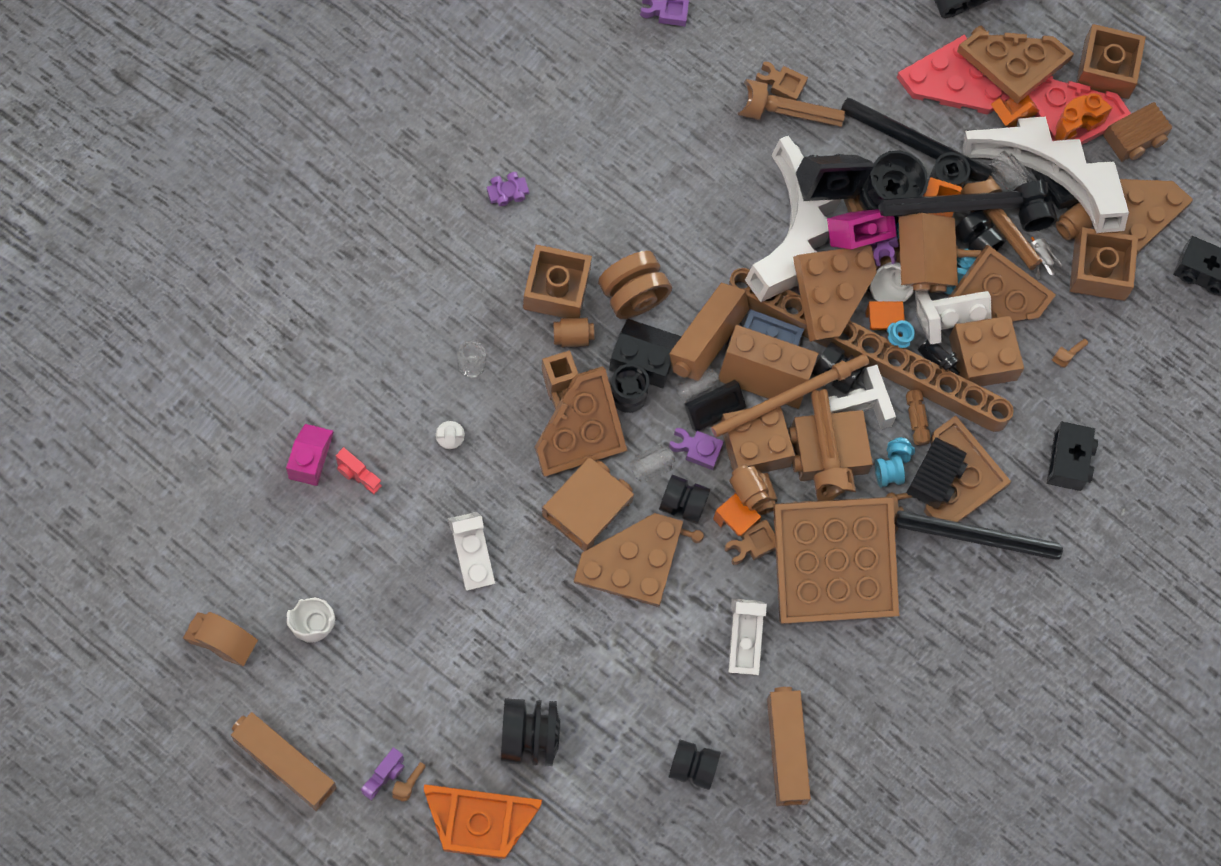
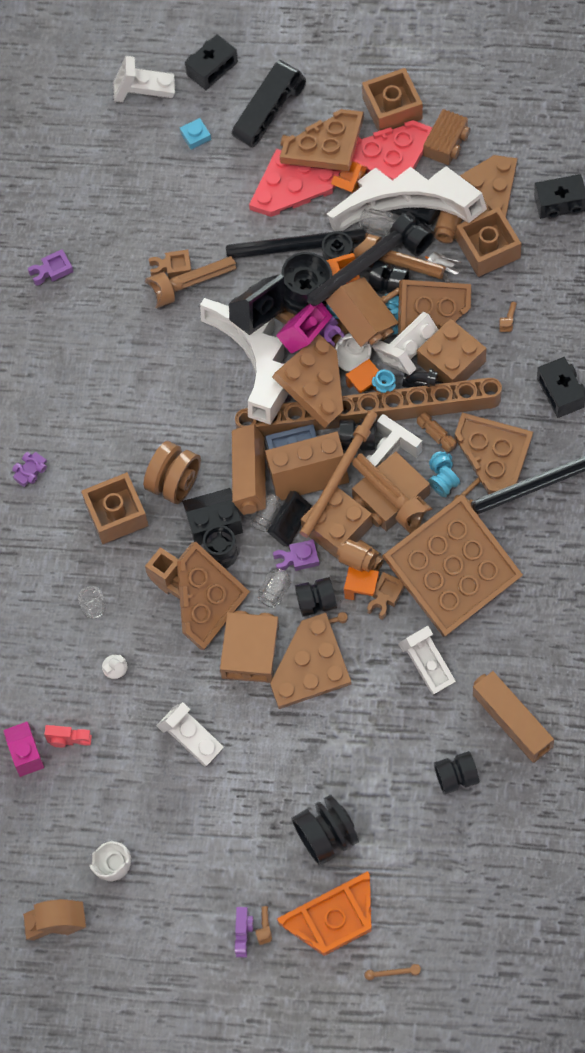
camera: 20 degrees left, 5 degrees down
medium nougat brick [231,712,337,811] -> none
medium nougat brick [553,317,595,347] -> none
black brick [906,437,968,509] -> none
orange cylinder [1055,93,1112,141] -> none

